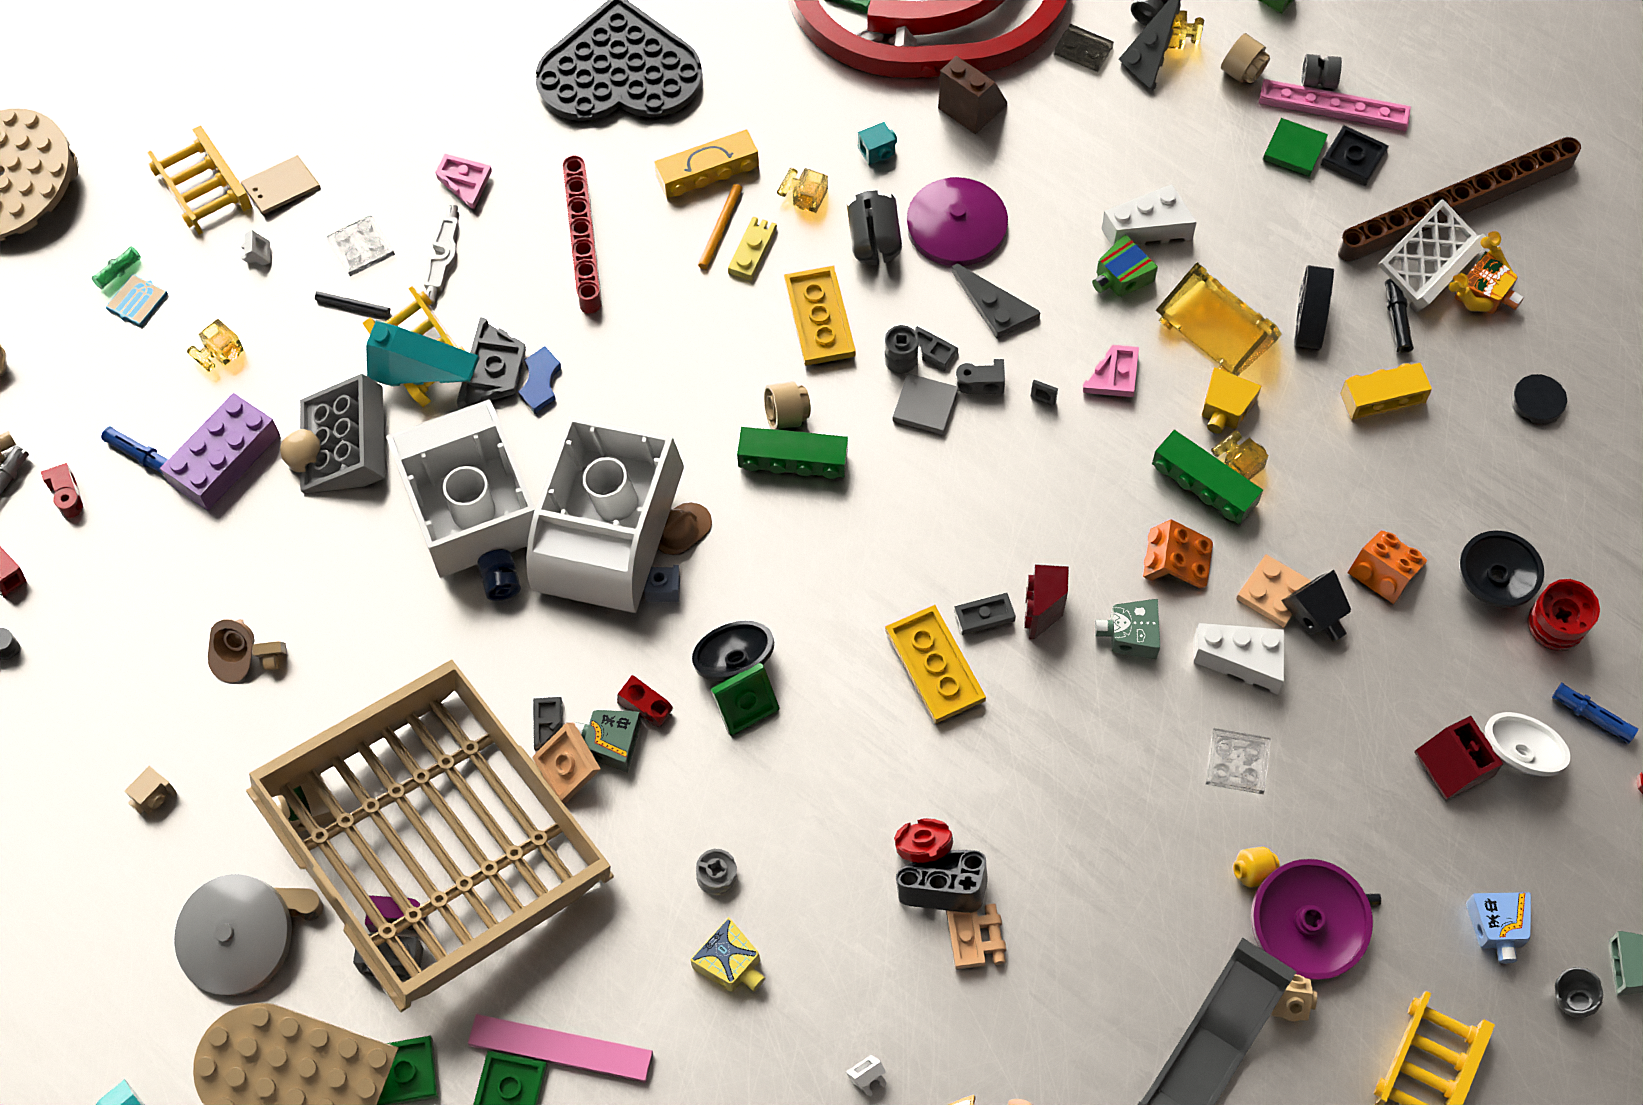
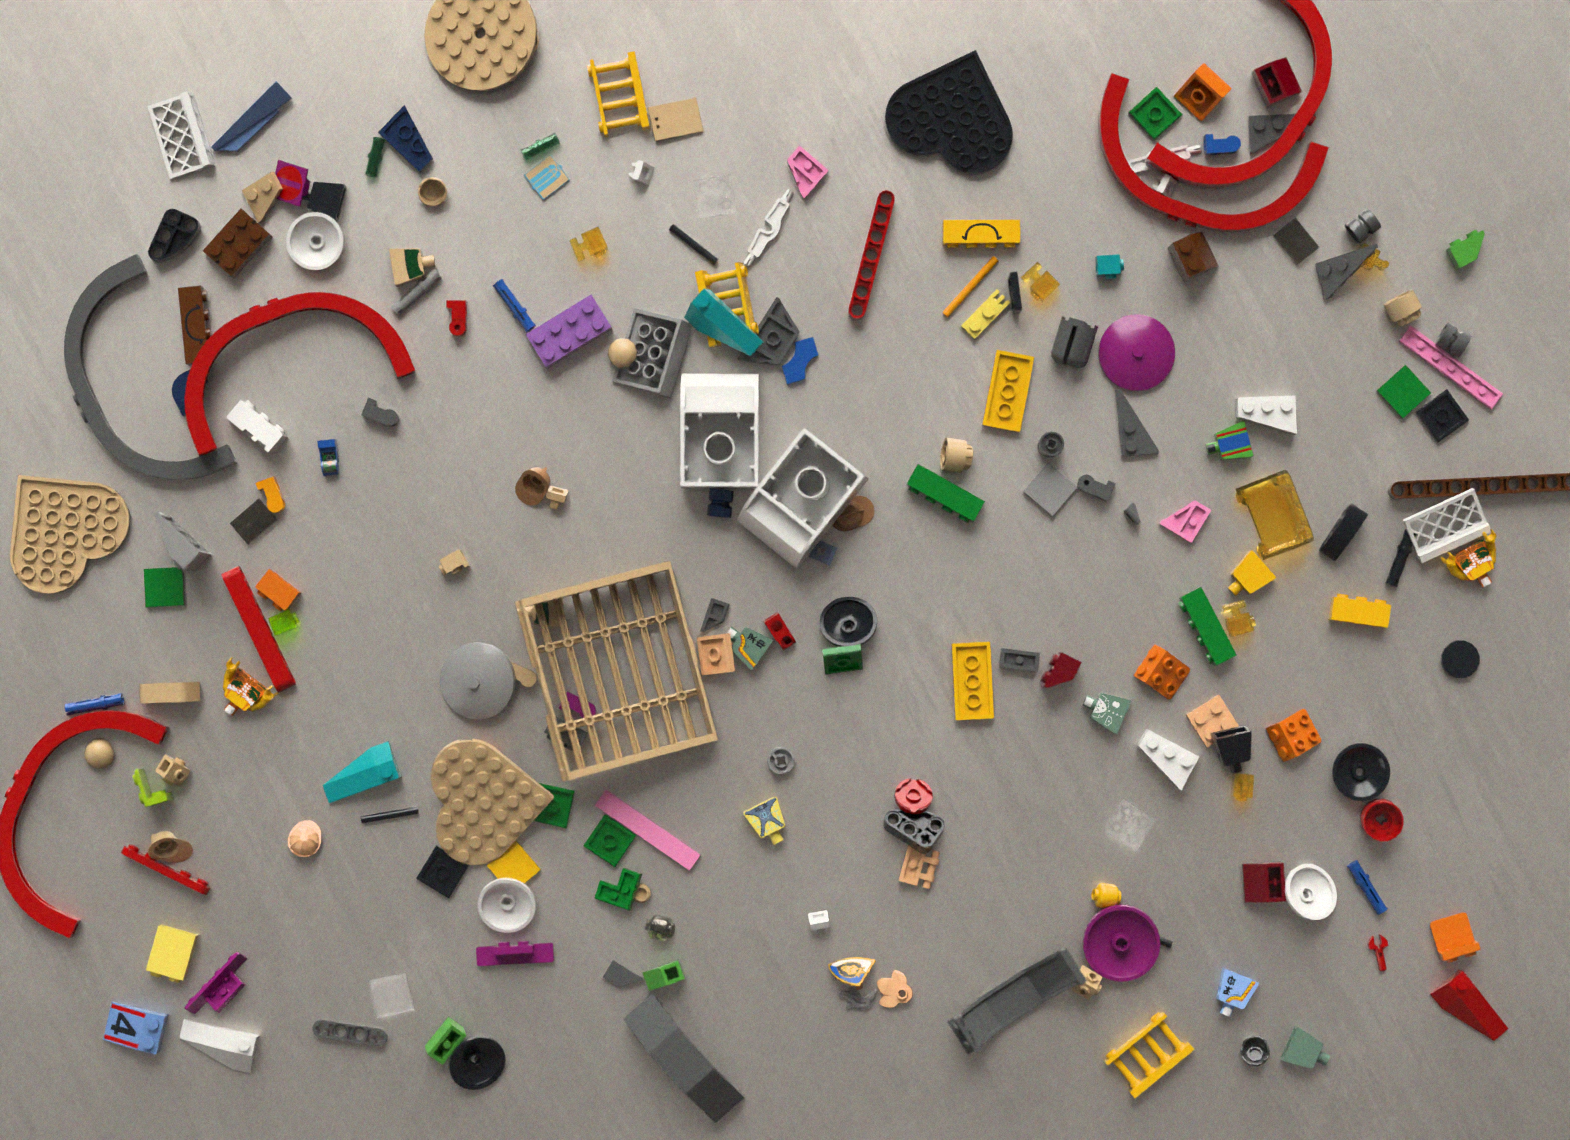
camera: 15 degrees right, 25 degrees up
dark grey tile [915,326,958,371] -> none
none -> black tile [1007,272,1022,314]
none -> clear yellow brick [1231,773,1254,801]

